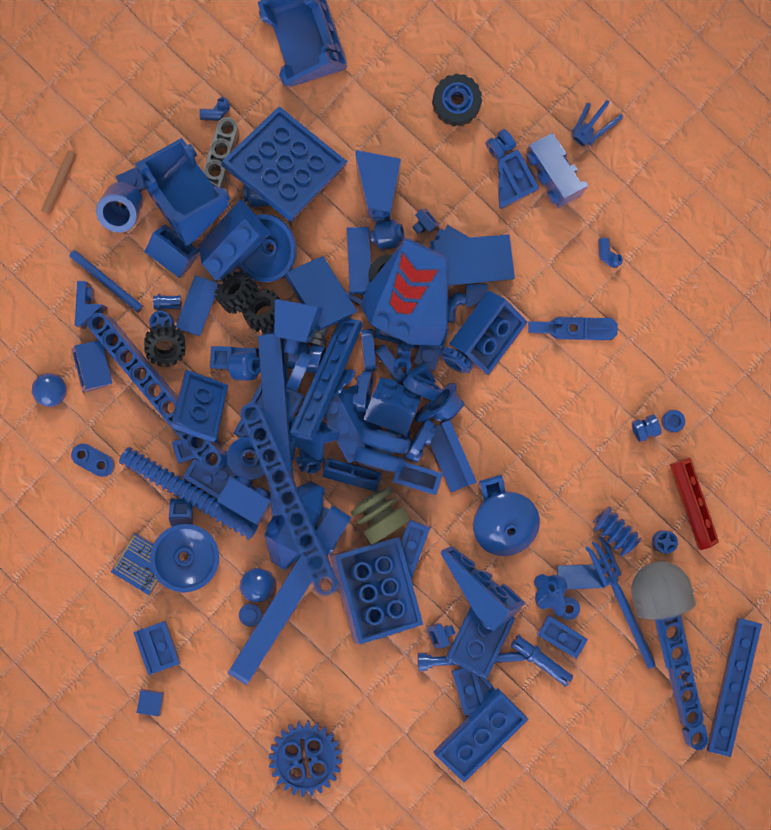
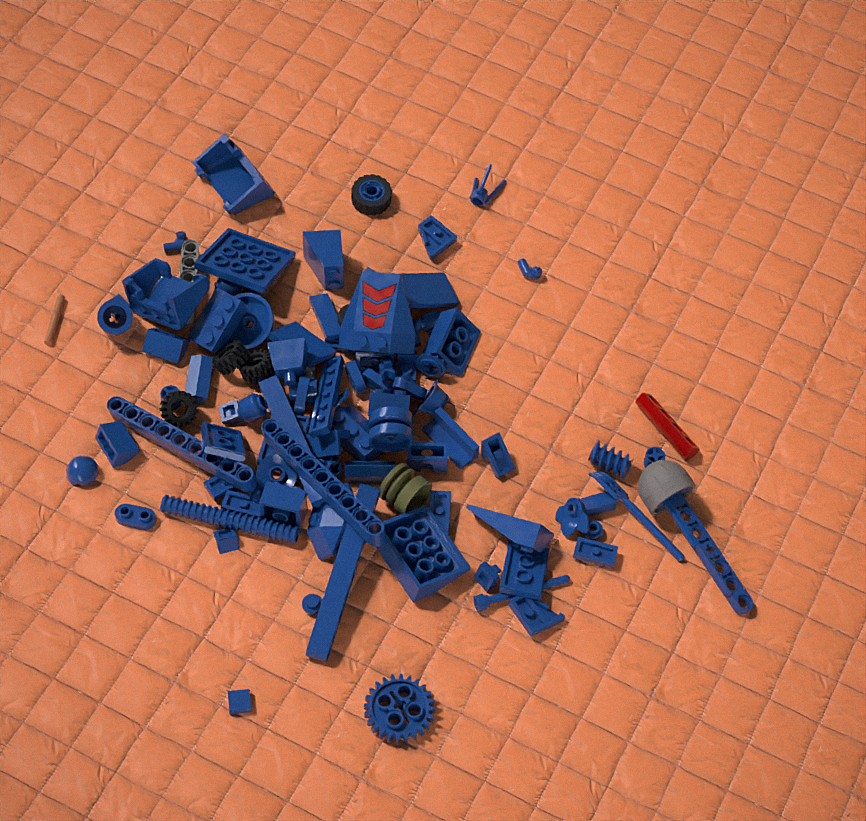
camera: 20 degrees left, 30 degrees down
blue bar [69,250,143,313] -> none
blue slope [75,281,108,329] -> none
blue tile [111,533,158,595] -> none
blue plate [133,620,181,675] -> none
blue dish [150,524,219,592] -> none
blue pin [153,293,181,311] -> none
blue hair [240,568,276,602] -> none
blue plate [353,371,373,412] -> none
blue head [370,219,405,250] -> none
blue tile [404,419,437,463] -> none
blue tile [433,688,529,782] -> none
blue dish [473,492,540,556] -> none
blue wheel [485,129,516,160] -> none
blue pin [510,634,573,687] -> none
wedge [526,133,589,208] -> none
blue piece [528,317,618,340] -> none
blue wheel [631,414,662,442] -> none
blue tile [661,410,685,433] -> none
blue plate [706,617,762,757] -> none

